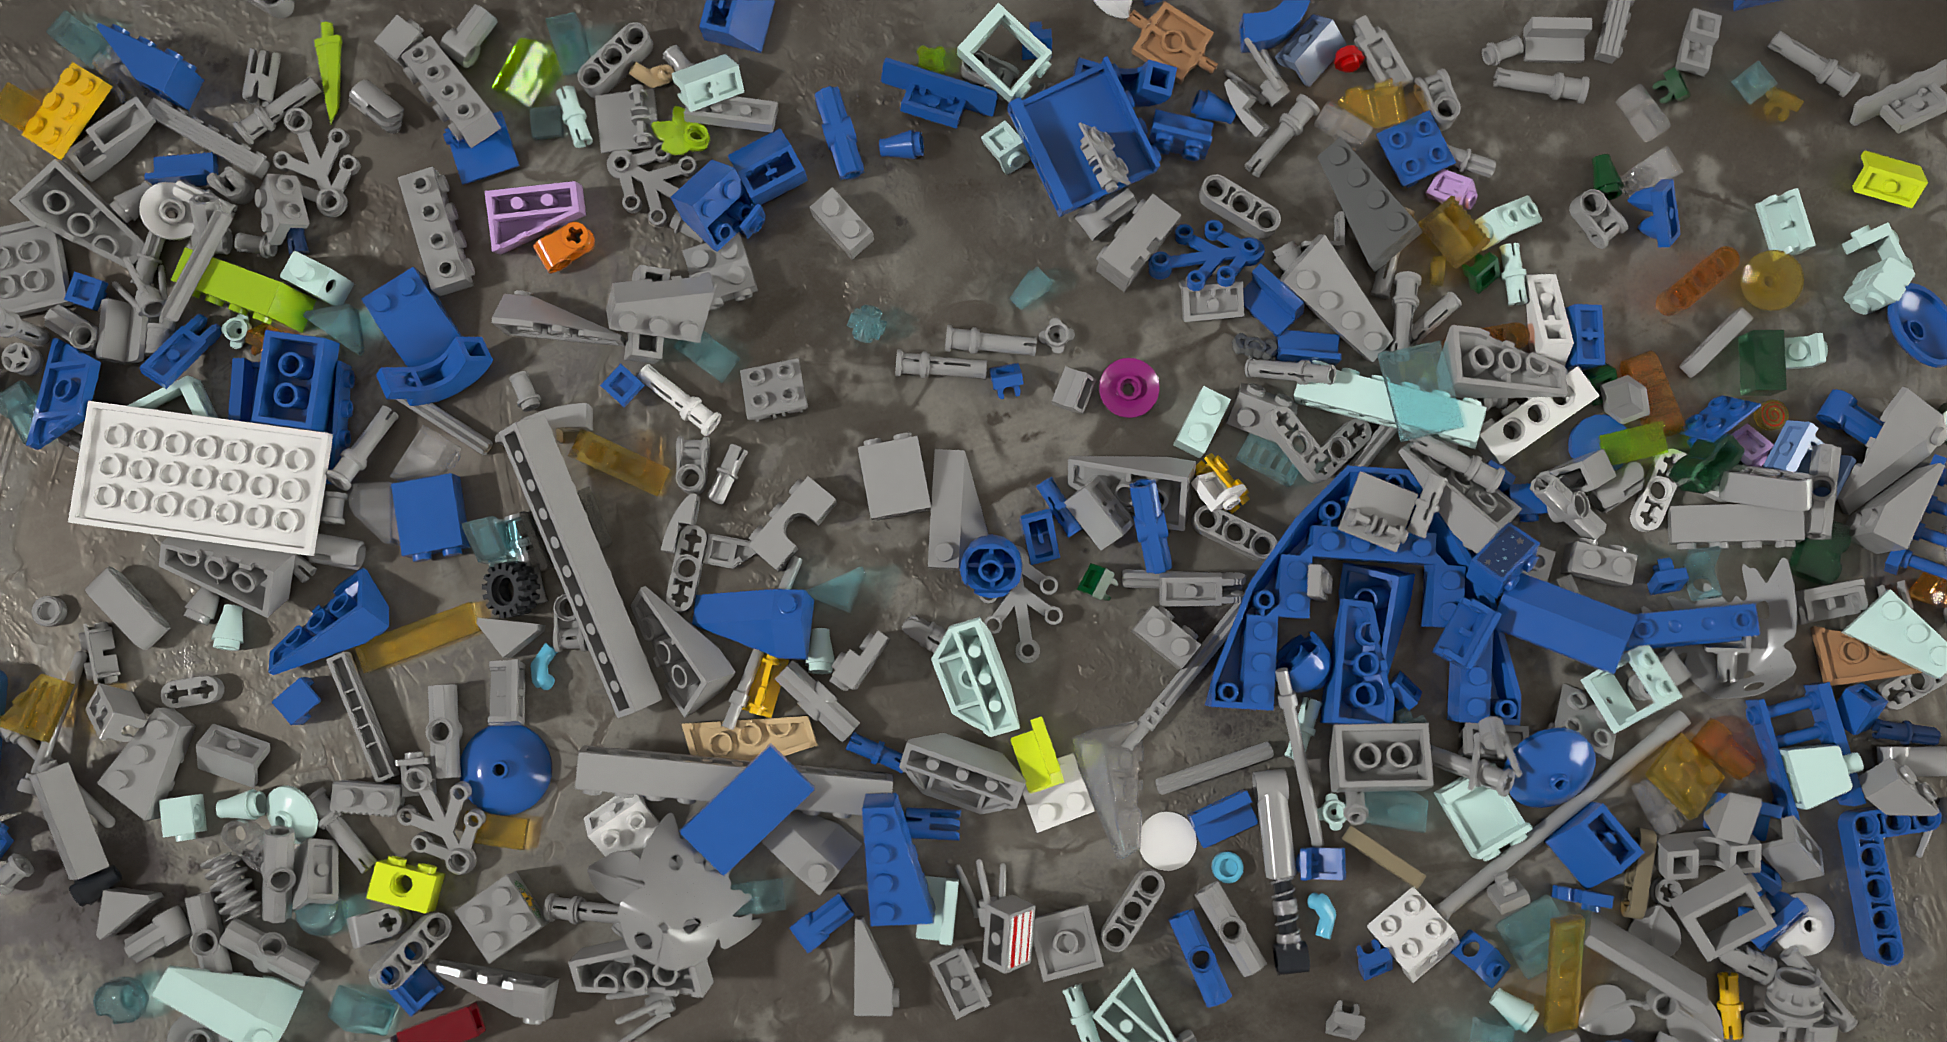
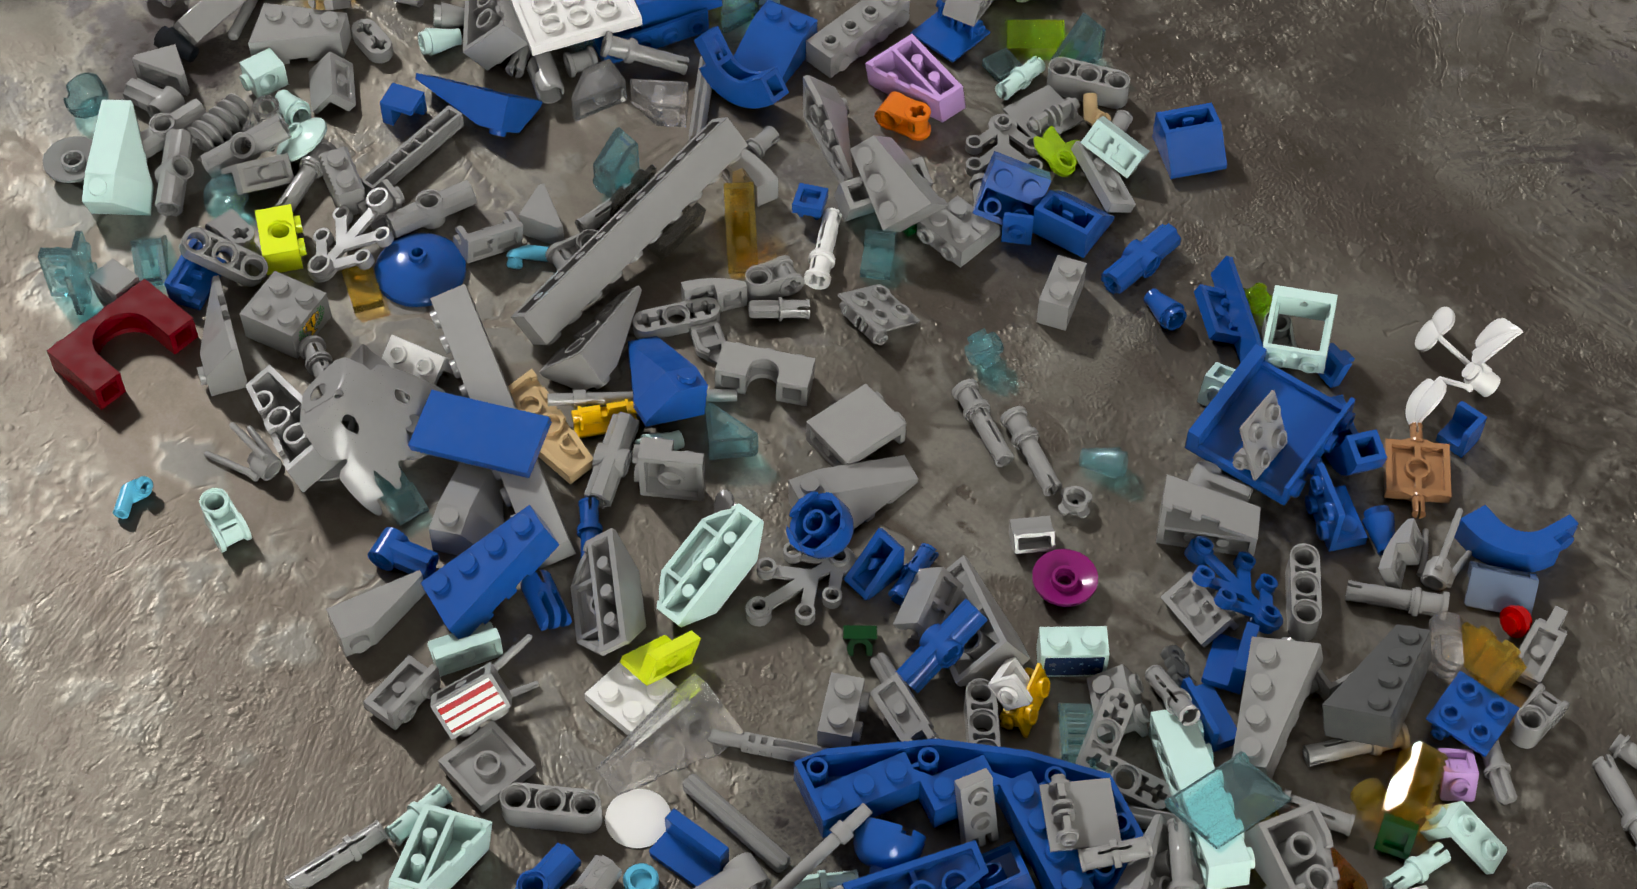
camera: 60 degrees right, 30 degrees down
clear yellow tile [355,602,482,673] -> none
blue brick [391,473,471,562] -> none
black tyre [482,561,541,618] -> none
blue tile [989,363,1024,399] -> none
light grey pin [1390,271,1422,363] -> none

